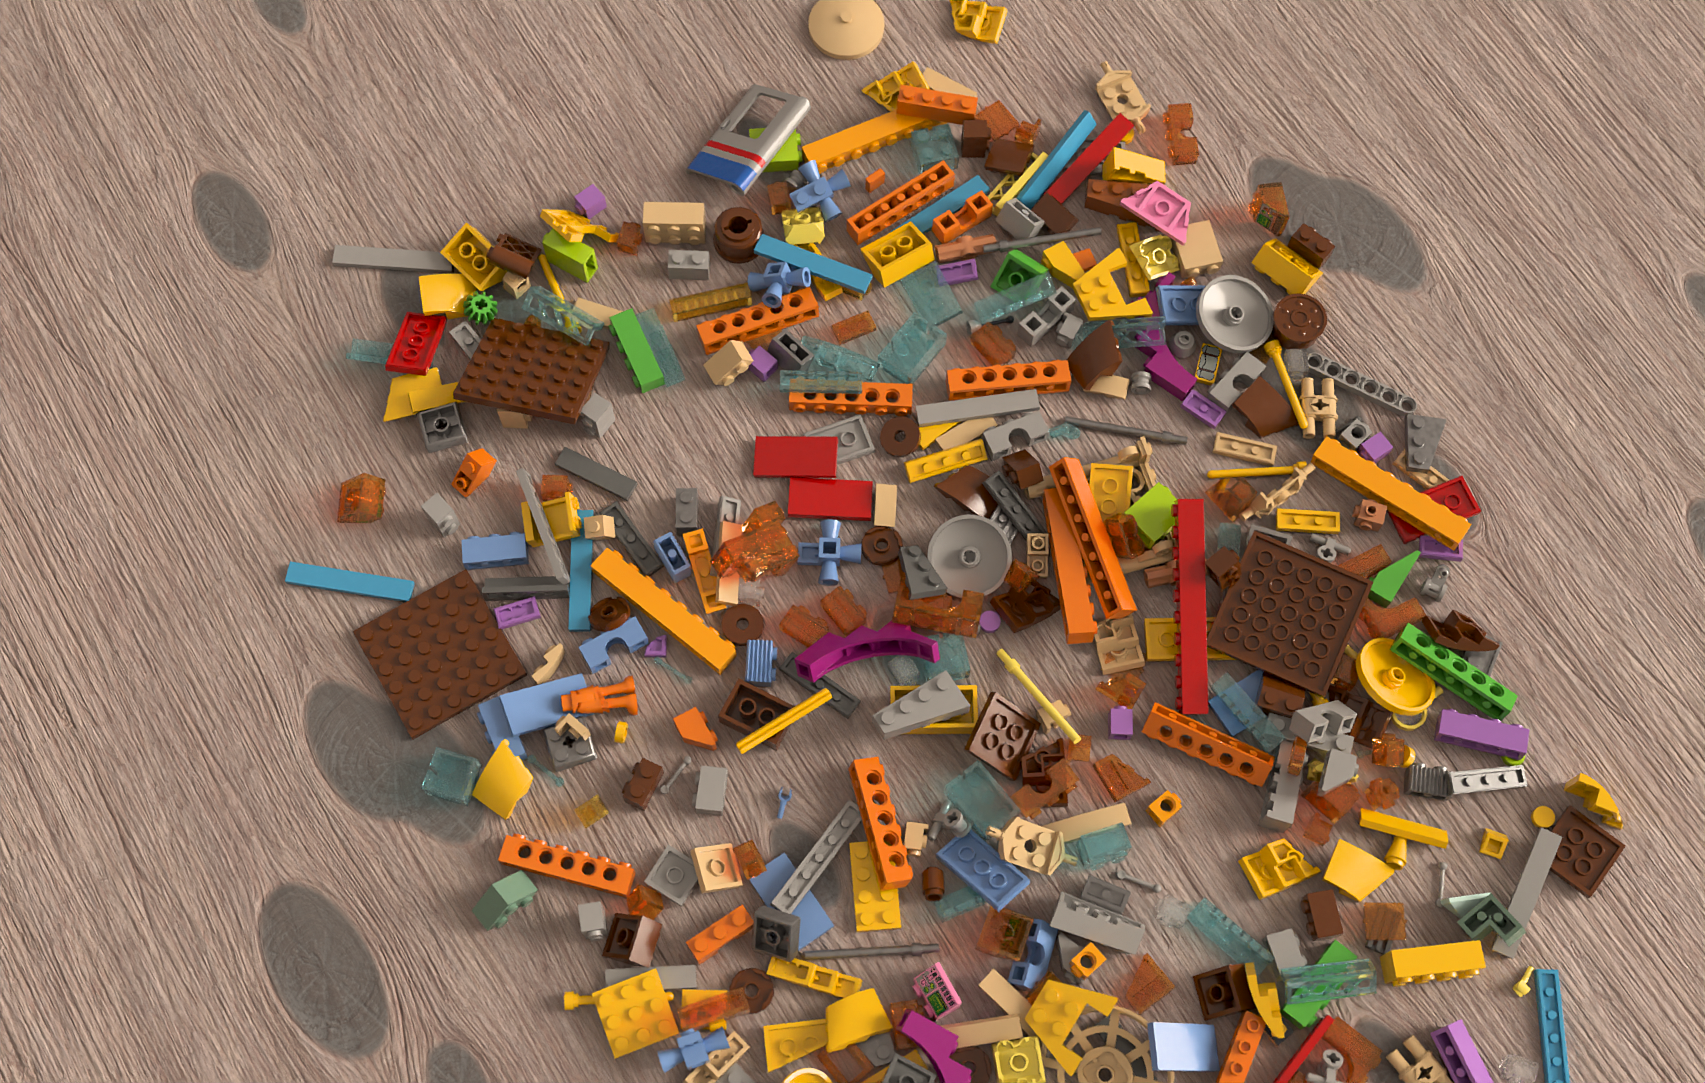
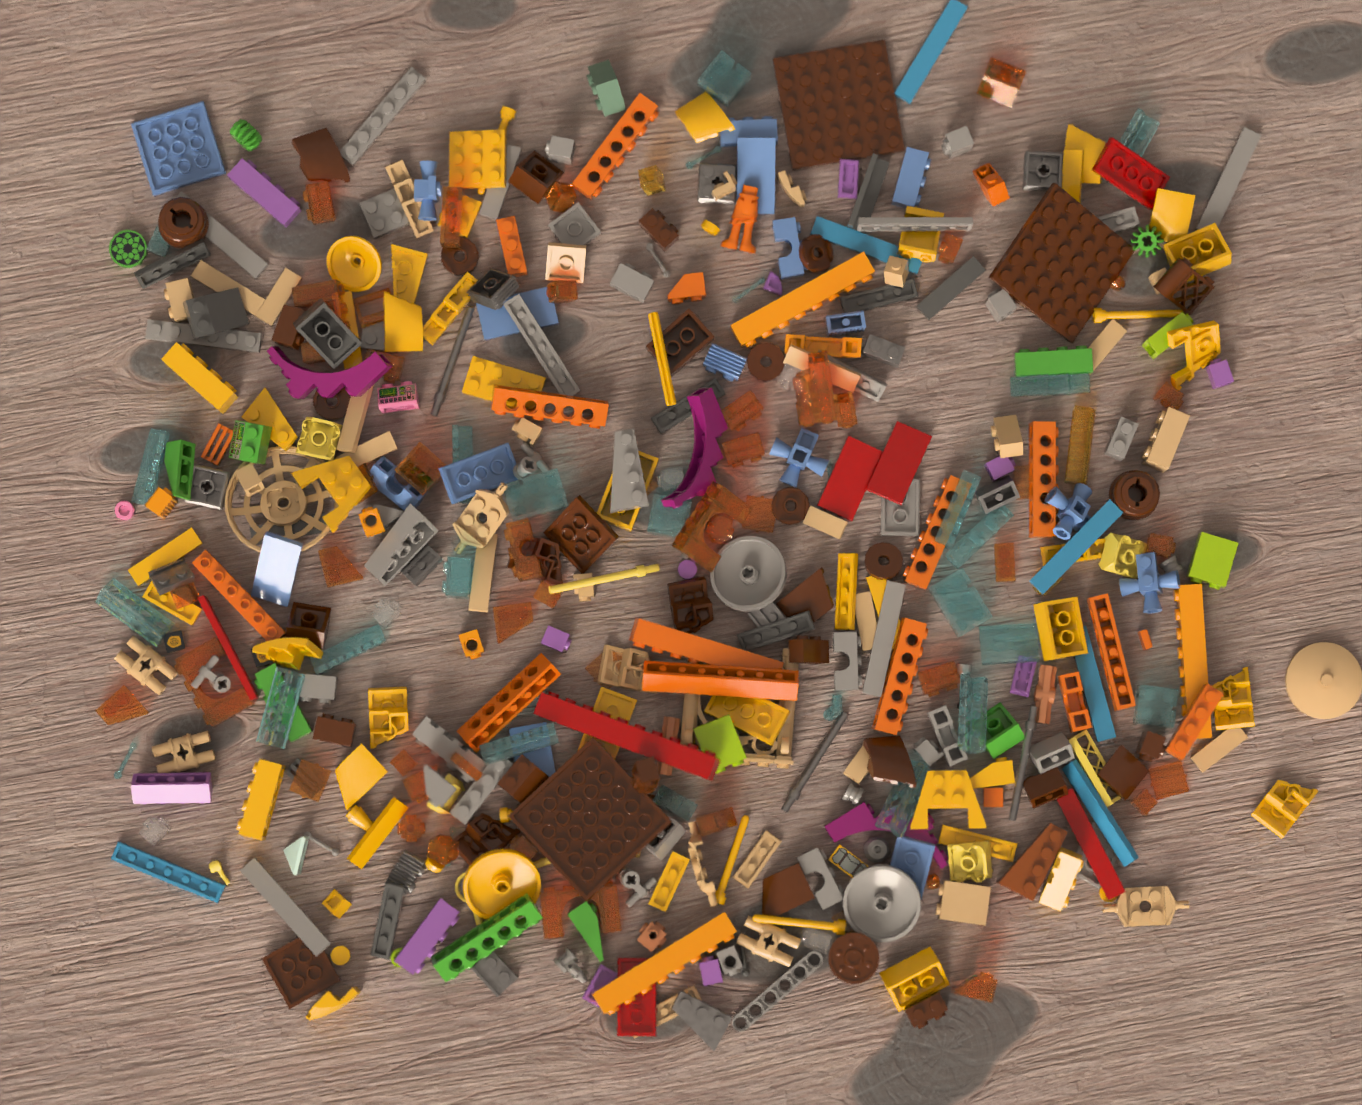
camera: 110 degrees right, 15 degrees up
clear light blue fence [522,286,604,345] -> none
light grey piece [686,84,811,196] -> none
medium blue hand [777,787,792,819] -> none
dark grey wing [898,545,948,600] -> none
reddish brown brick [922,866,945,902] -> none
clear orange slope [1004,558,1040,593] -> none
tan slope [1026,533,1049,578] -> none
clear orange wing [1095,672,1147,709] -> none
clear orange brick [1105,513,1144,559] -> none
light grey hinge [1117,870,1162,893] -> none
bright pink wing [1119,181,1191,246] -> none
clear orange arch [1163,103,1199,165] -> none
medium lavender plate [1180,389,1227,429] -> none
light grey arch [1289,700,1357,743] -> none
reddish brown slope [1421,610,1500,651] -> none
sand green brick [1457,893,1526,947] -> none

